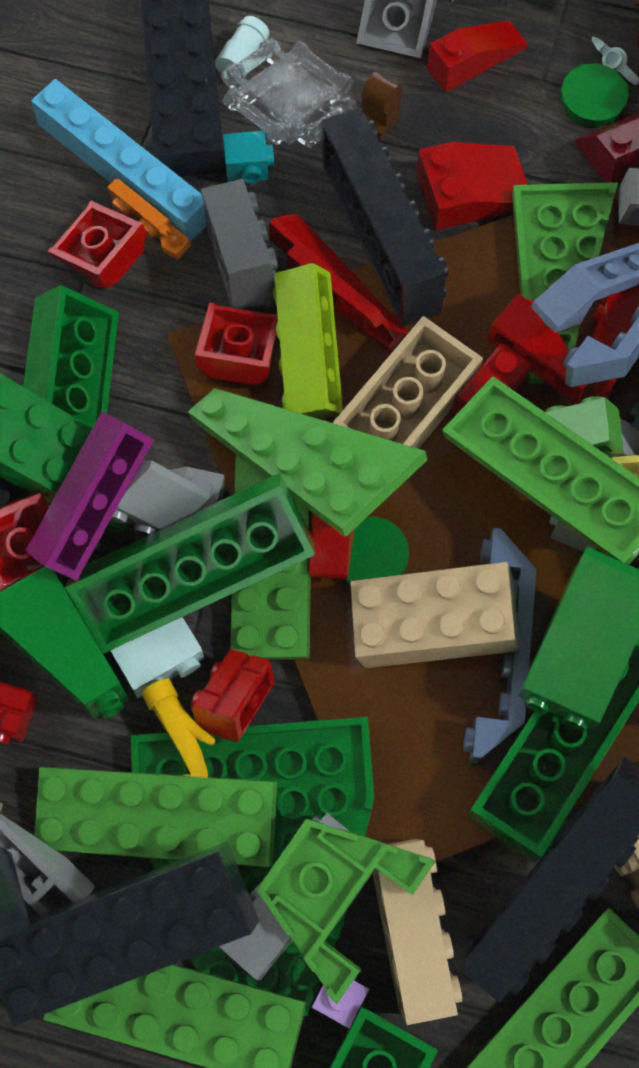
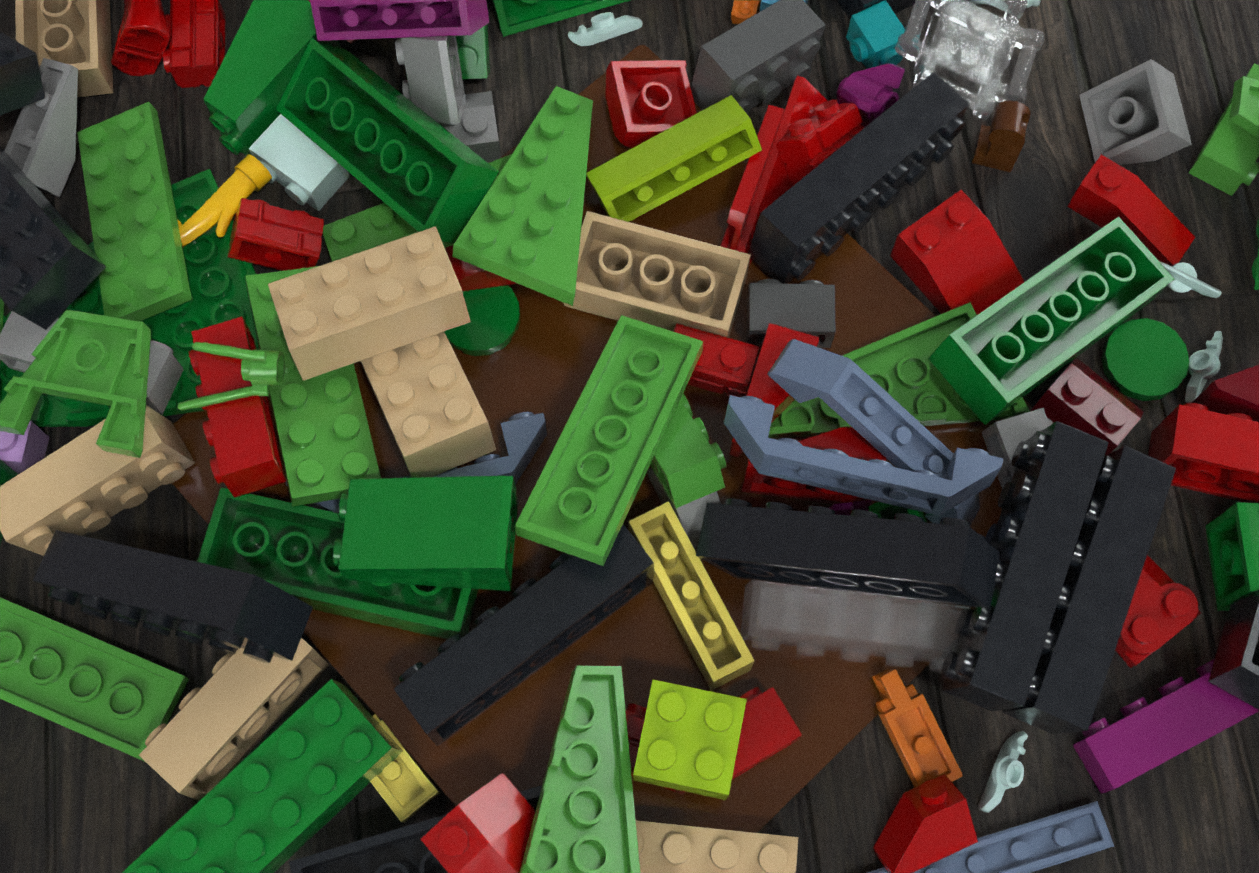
camera: 70 degrees right, 0 degrees up
none -> bright green plant [178,342,285,411]
none -> red brick [189,316,286,498]
none -> bright green plate [245,266,381,507]
none -> tan brick [268,226,471,381]
none -> light aqua piece [568,12,643,46]
none -> dark grey brick [746,279,836,348]
none -> red brick [776,100,865,185]
none -> magenta brick [837,63,905,127]
none -> green brick [928,216,1175,425]
none -> light aqua piece [1159,261,1222,298]

